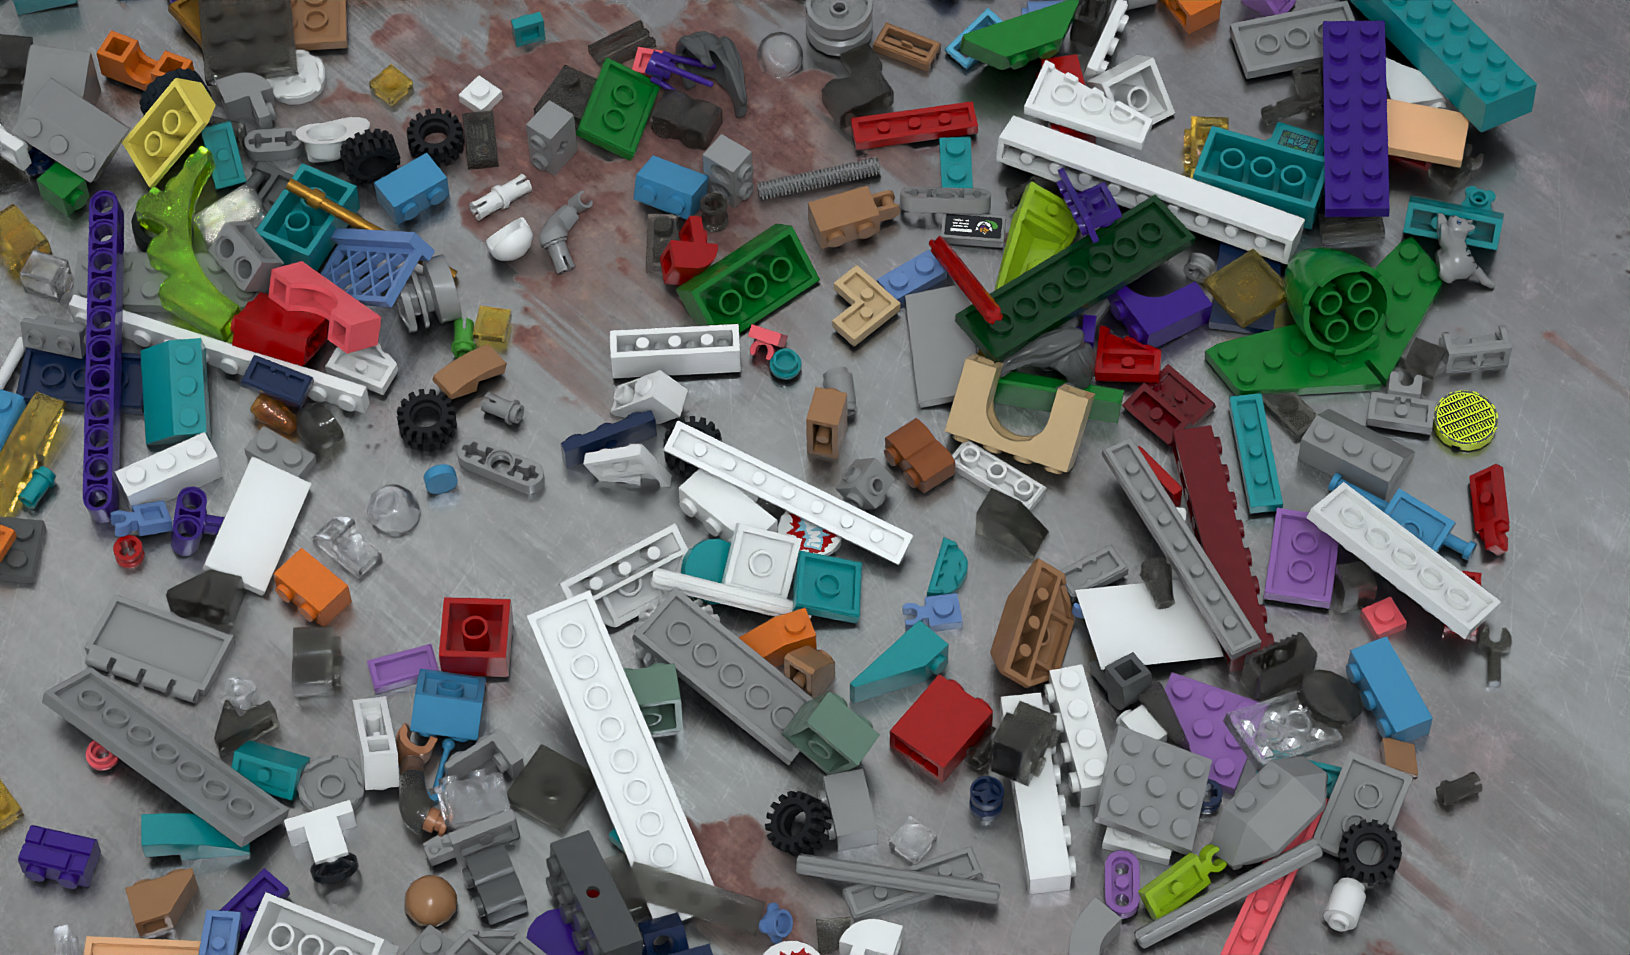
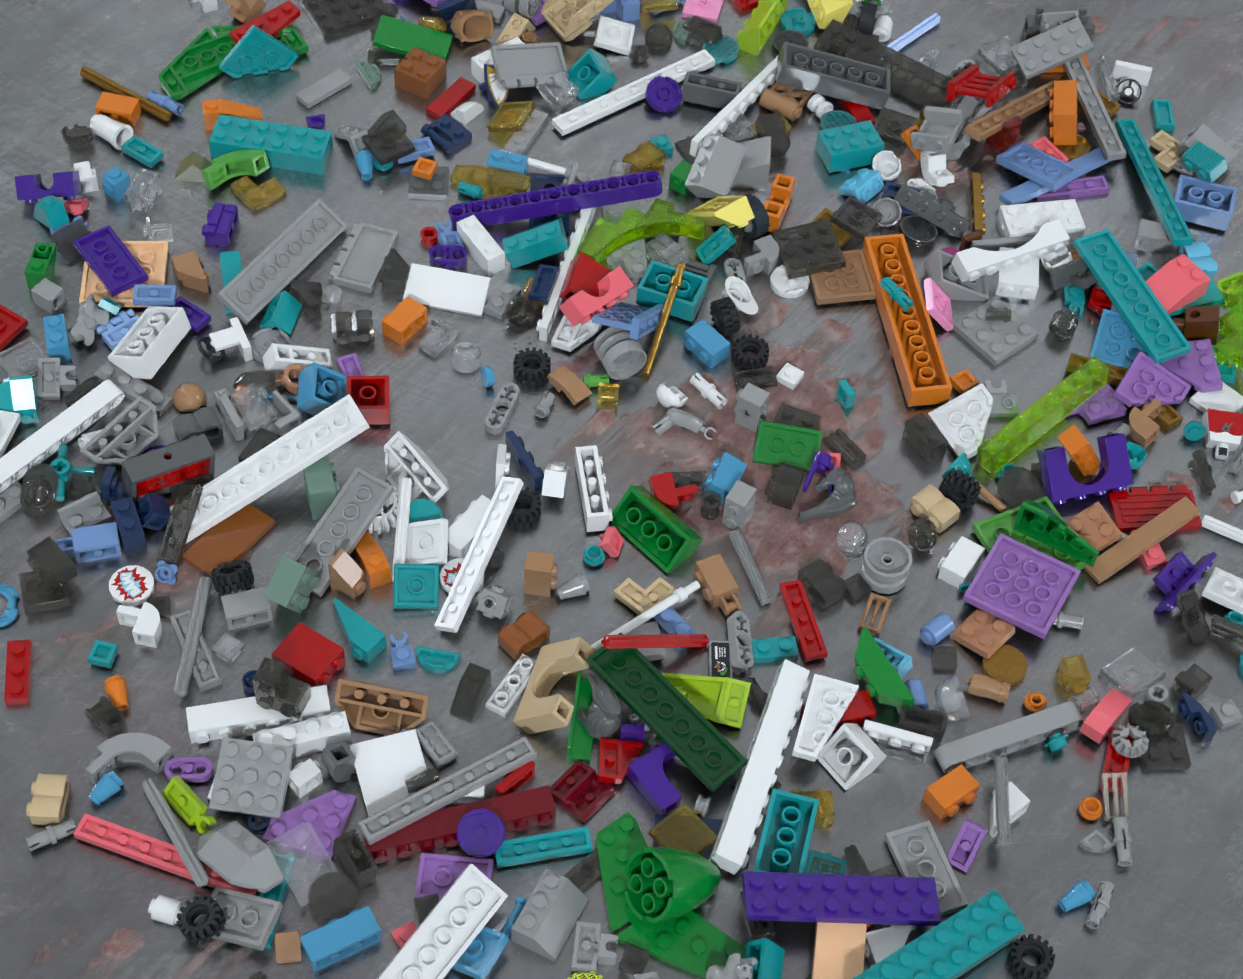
camera: 80 degrees right, 5 degrees down
light grey brick [208,221,284,292] -> none
clear yellow plate [369,64,413,106] -> none
dark purple bracket [1056,168,1122,244] -> none
clear smoke slope [1139,681,1191,752] -> none
none -> dark orange tile [182,504,275,579]
none -> dark purple tile [456,809,505,858]
none -> white bar [590,580,700,652]

